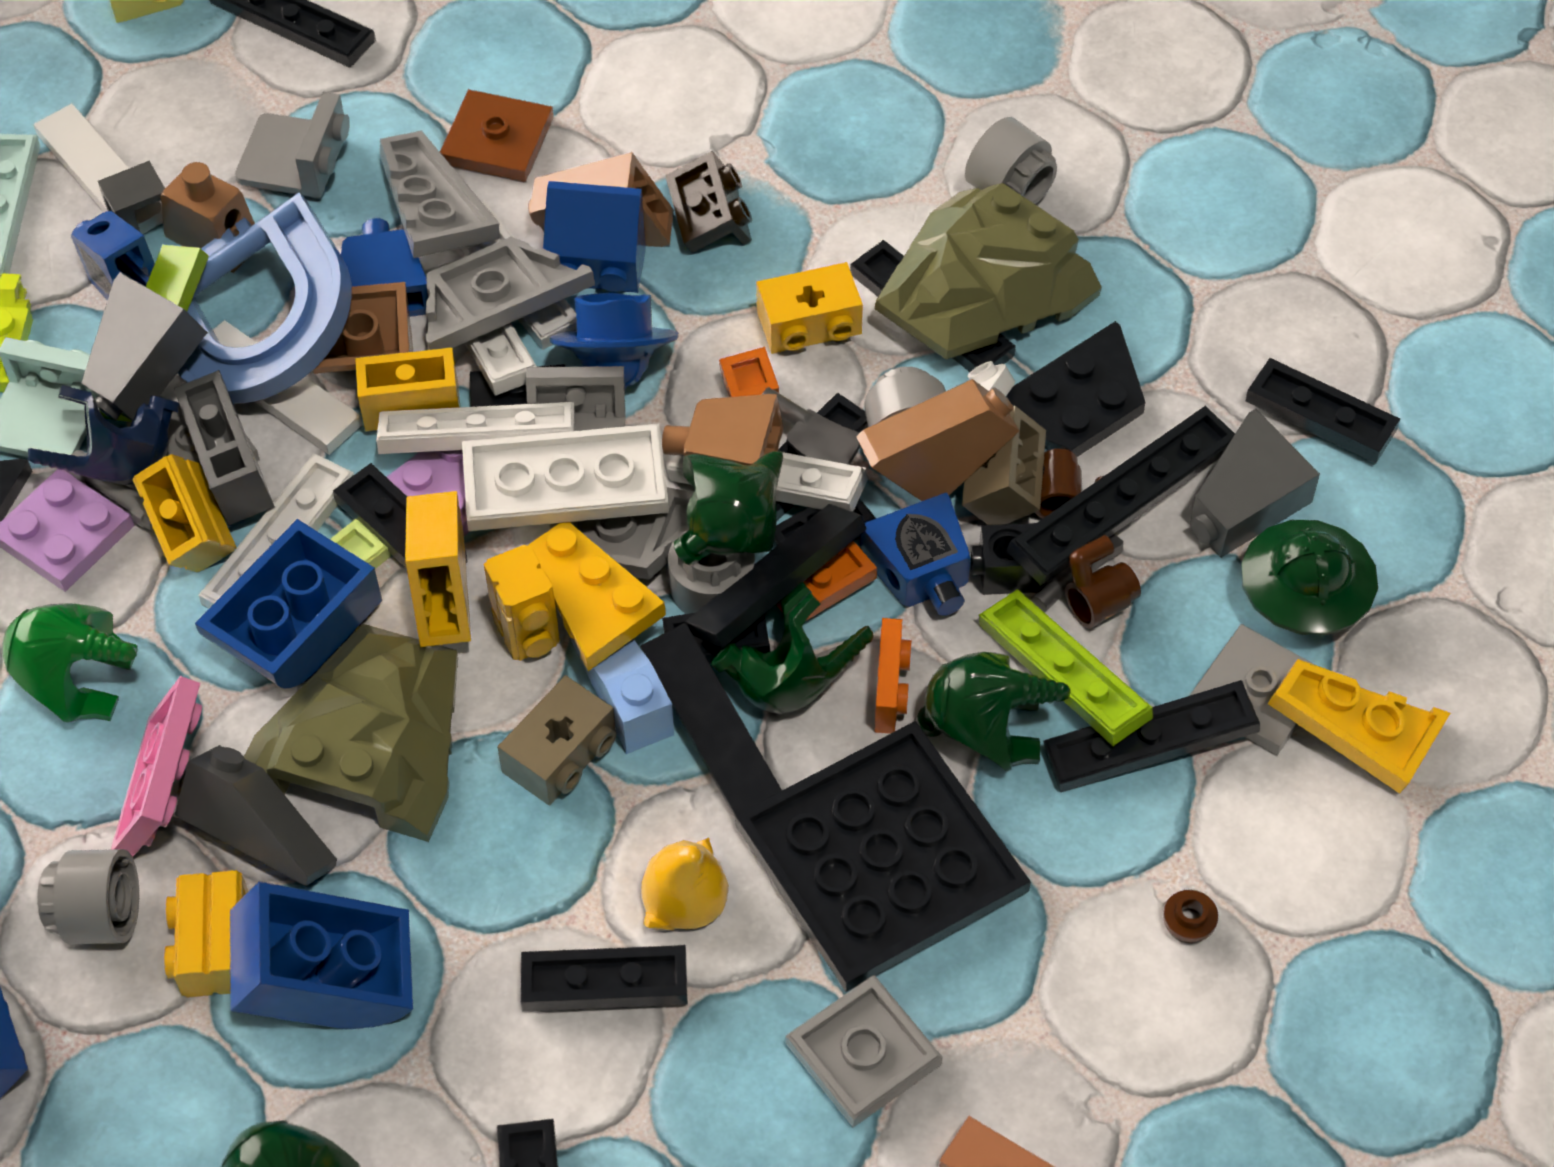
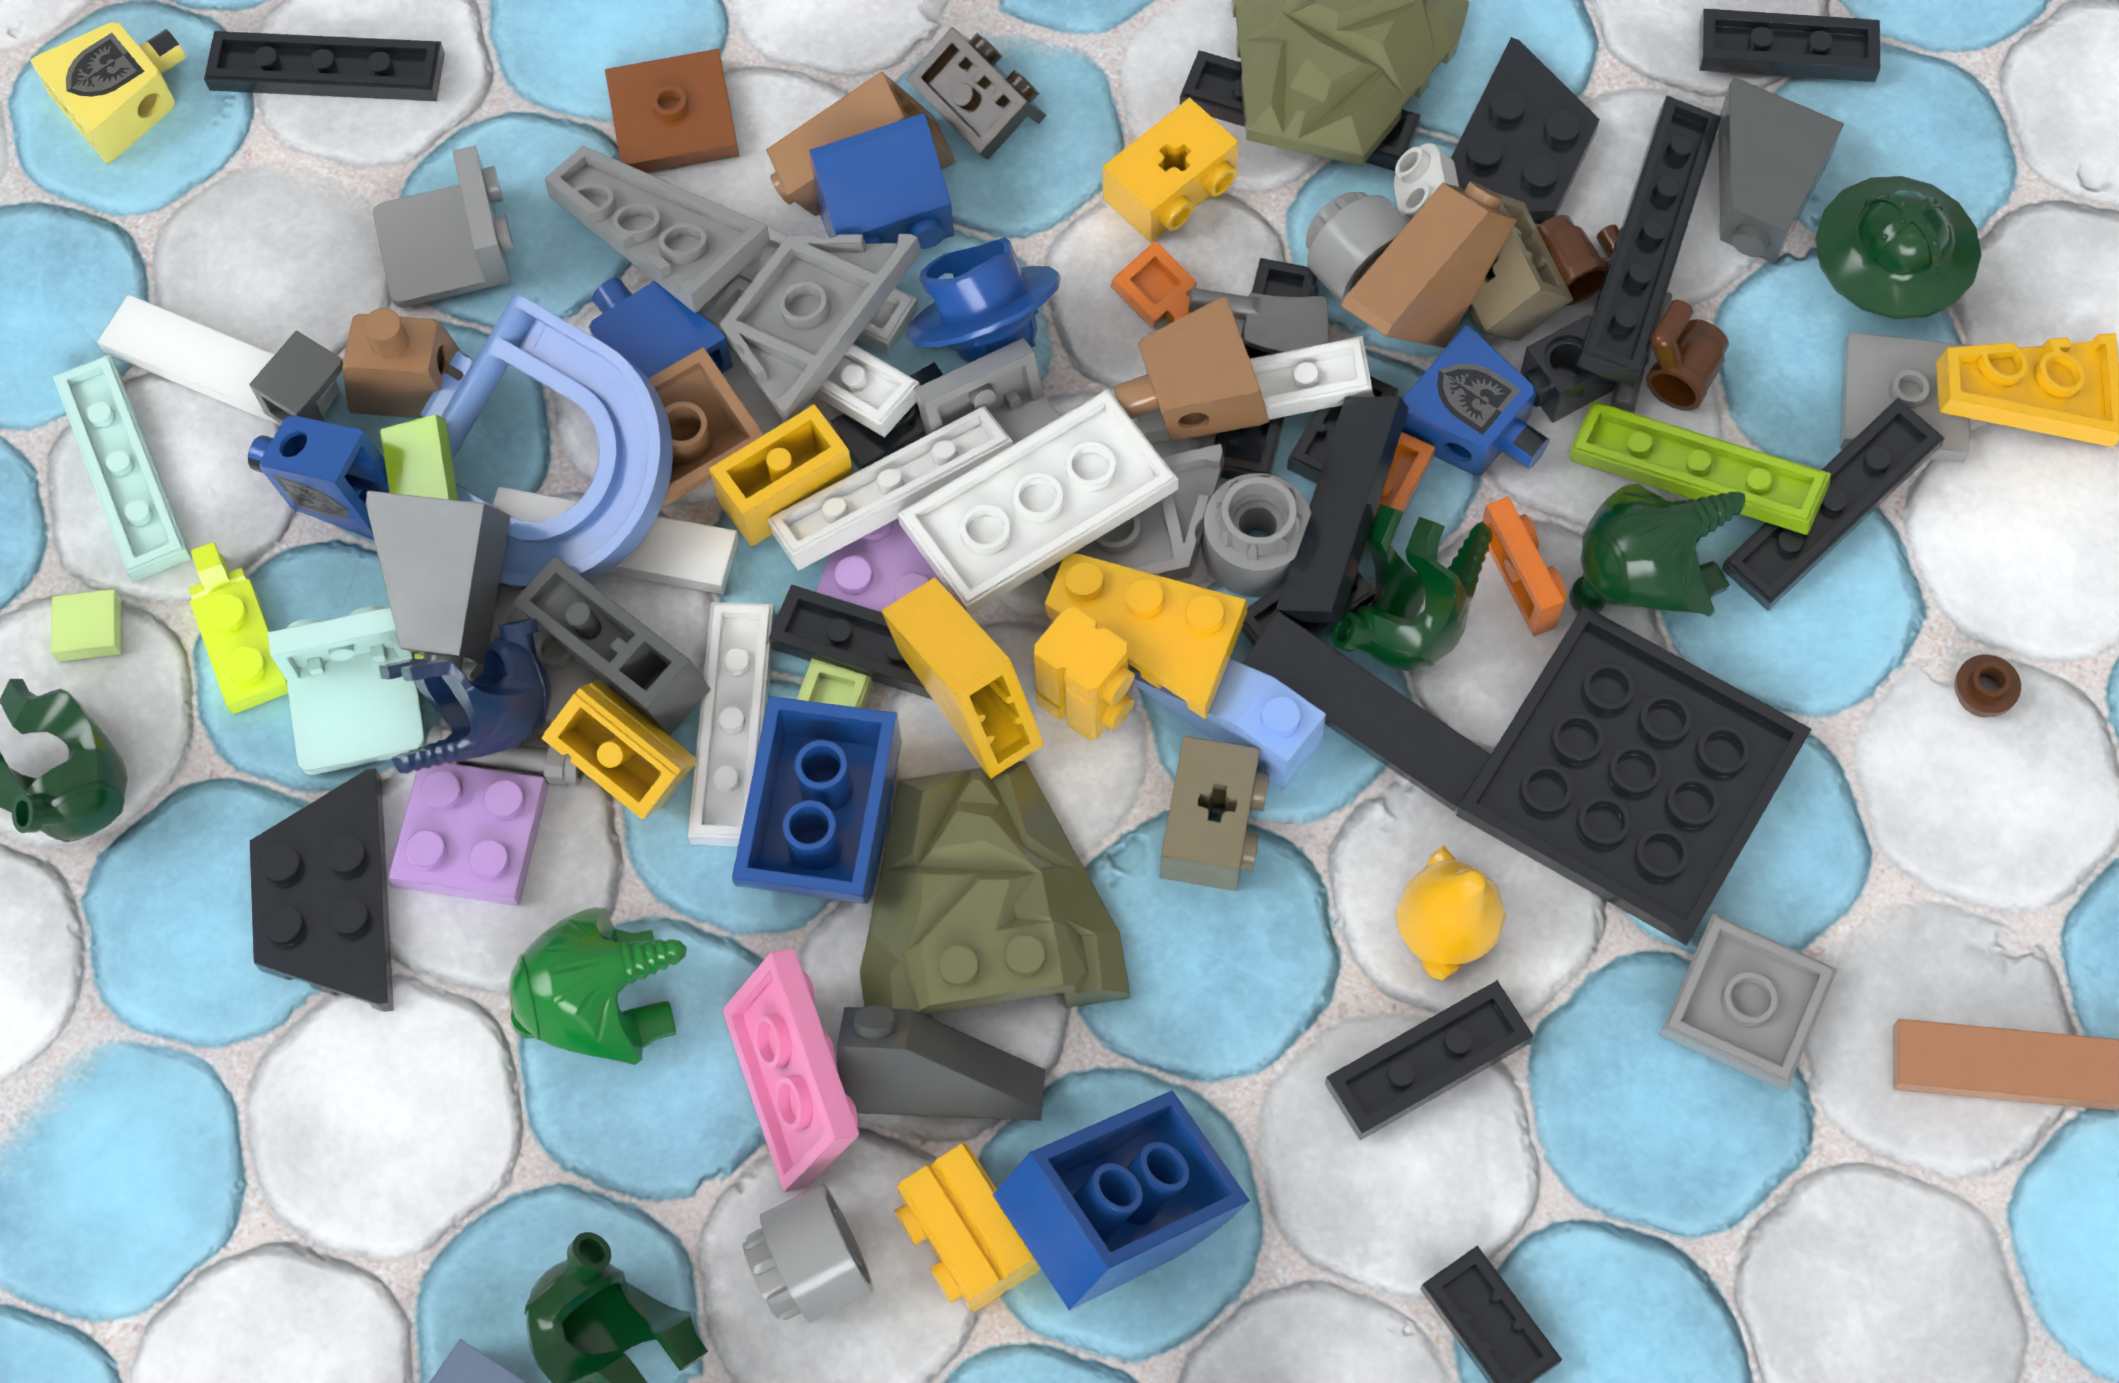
camera: 25 degrees left, 10 degrees up
dark green piece [674,451,783,566] -> none

